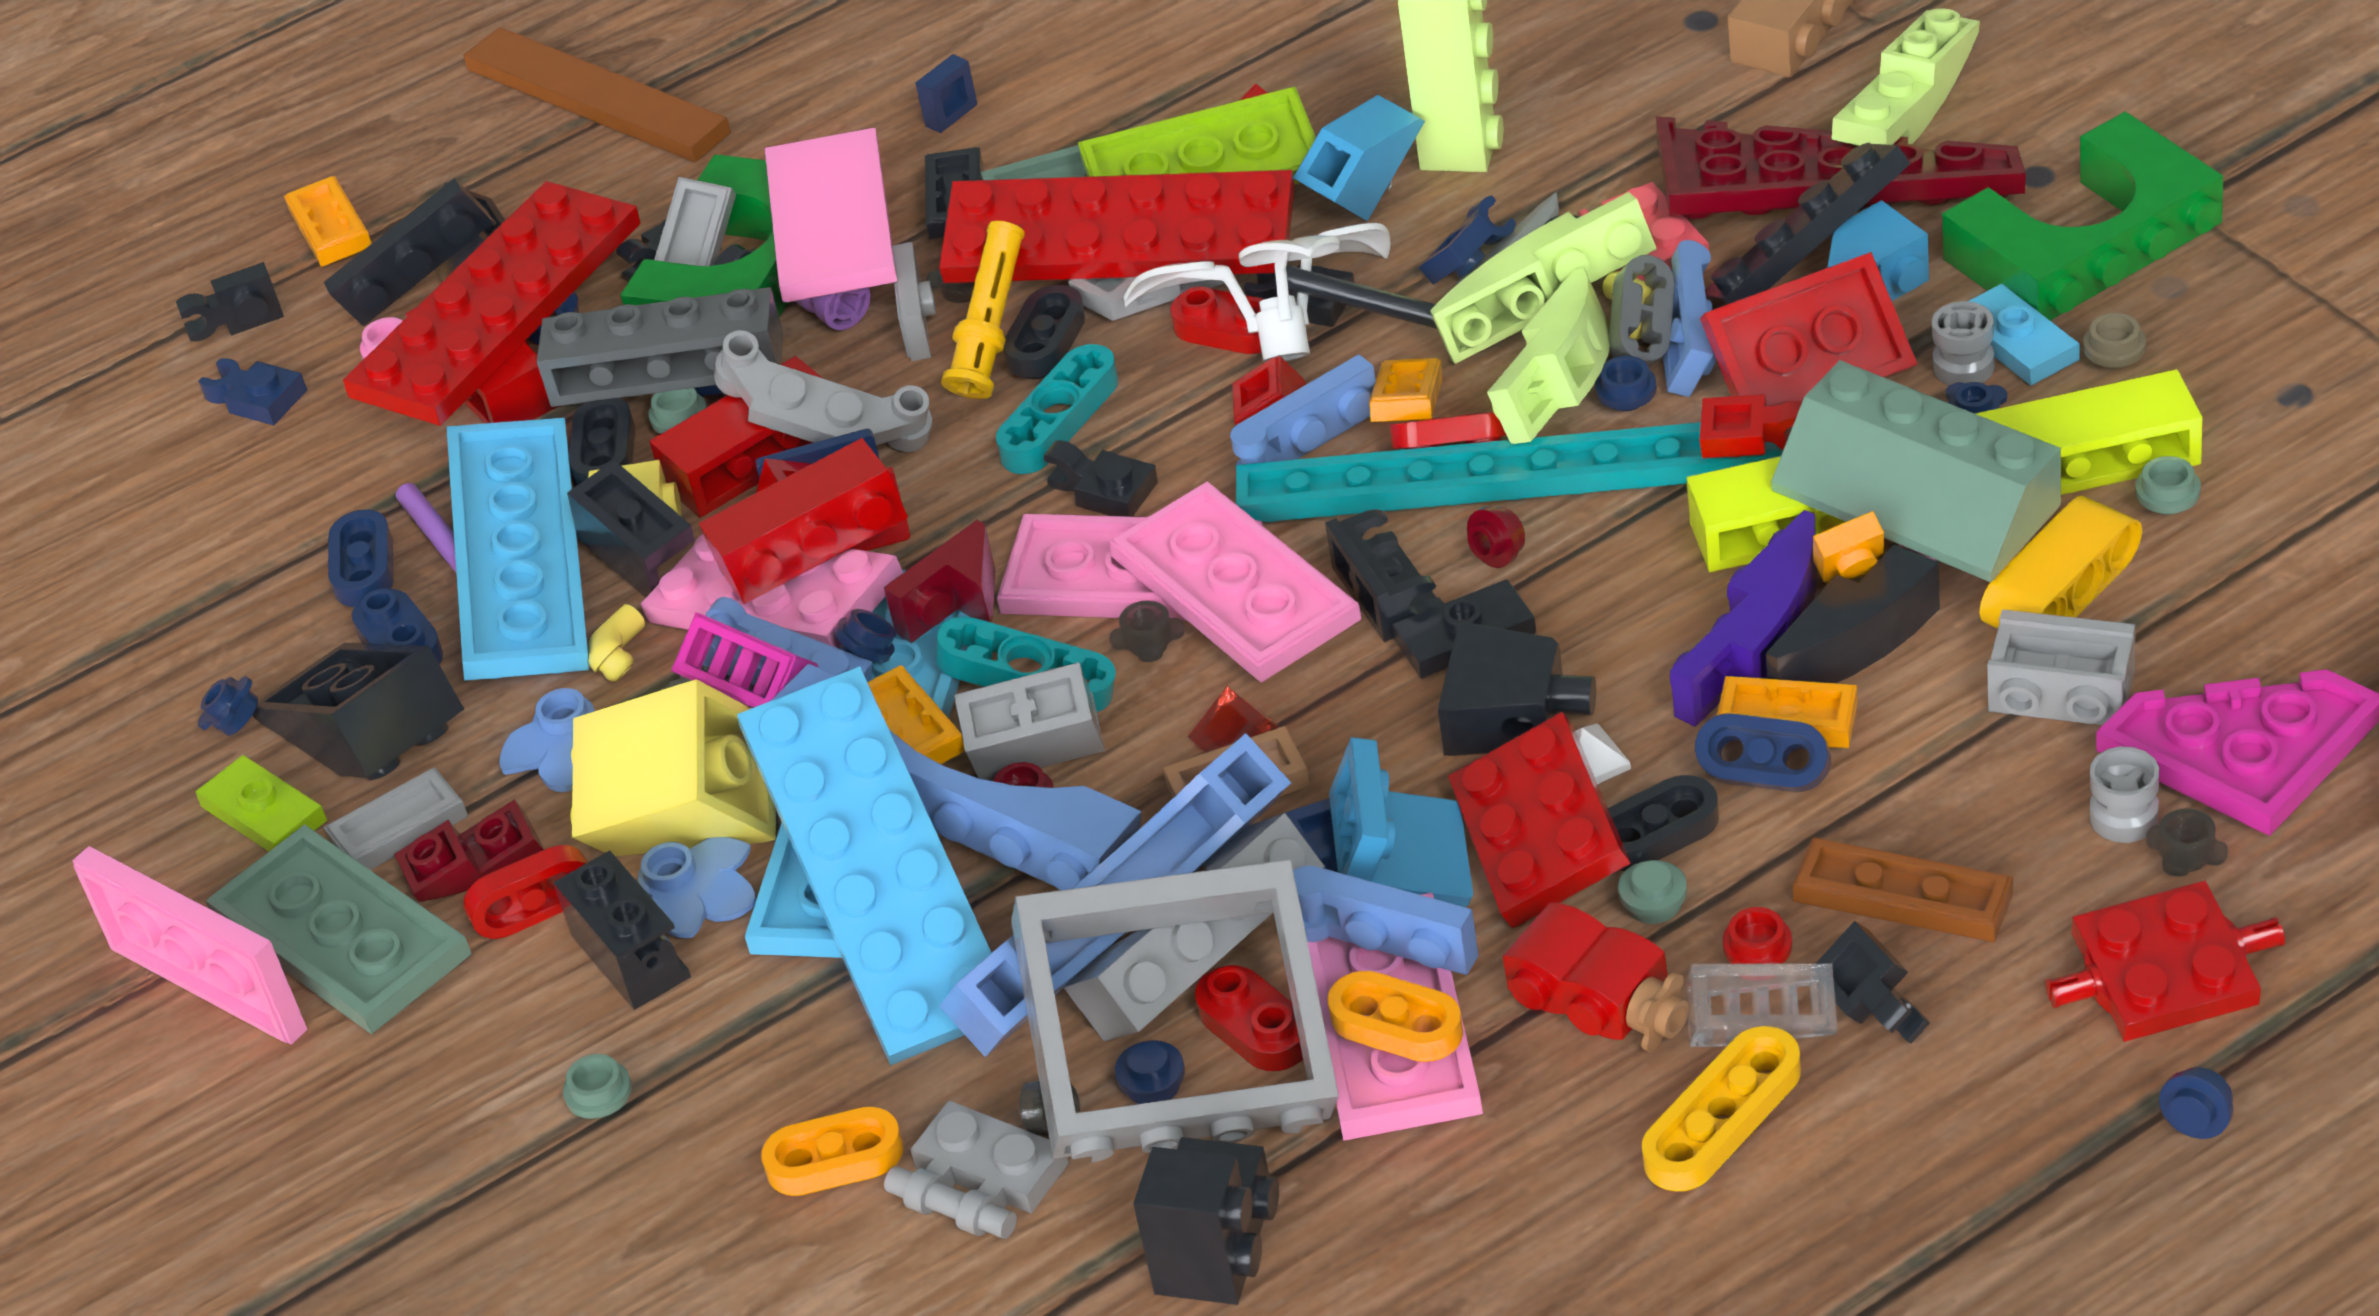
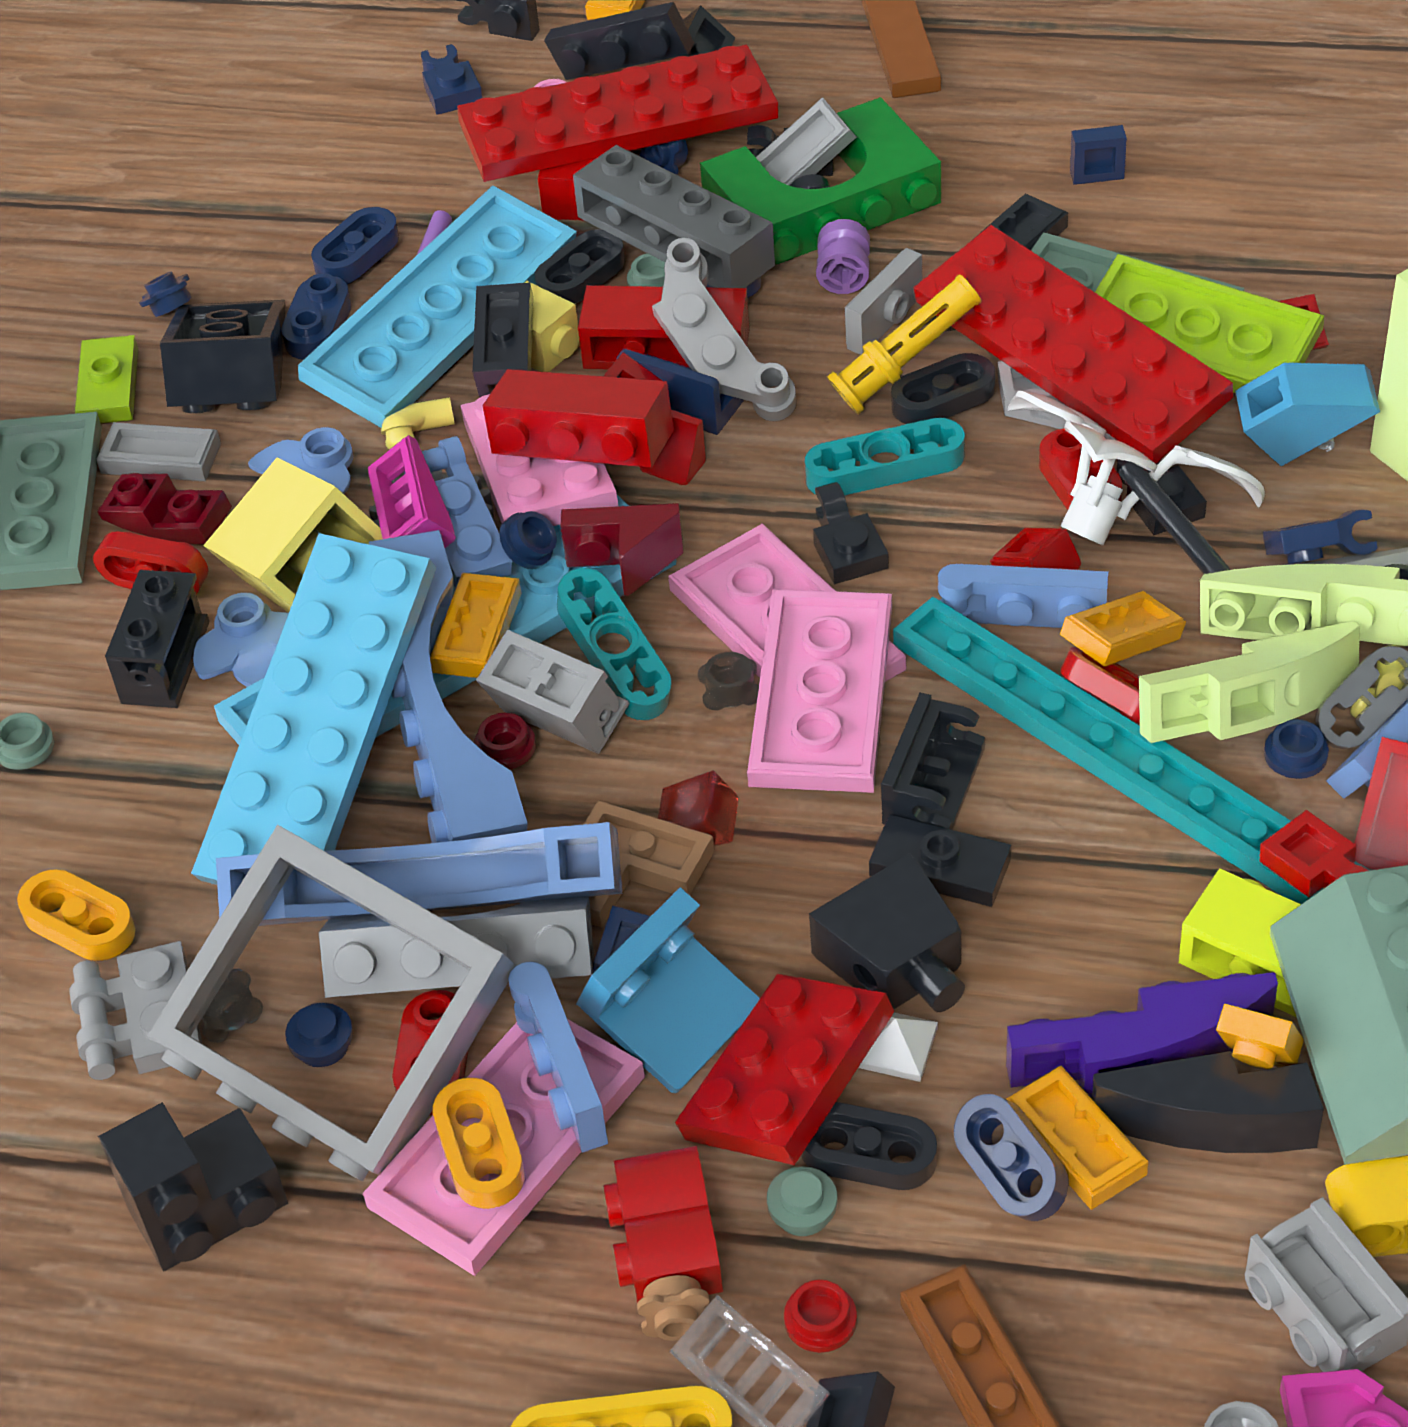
camera: 40 degrees right, 5 degrees up
bright pink tile [765,128,897,302] -> none
dark red plate [1467,506,1525,568] -> none

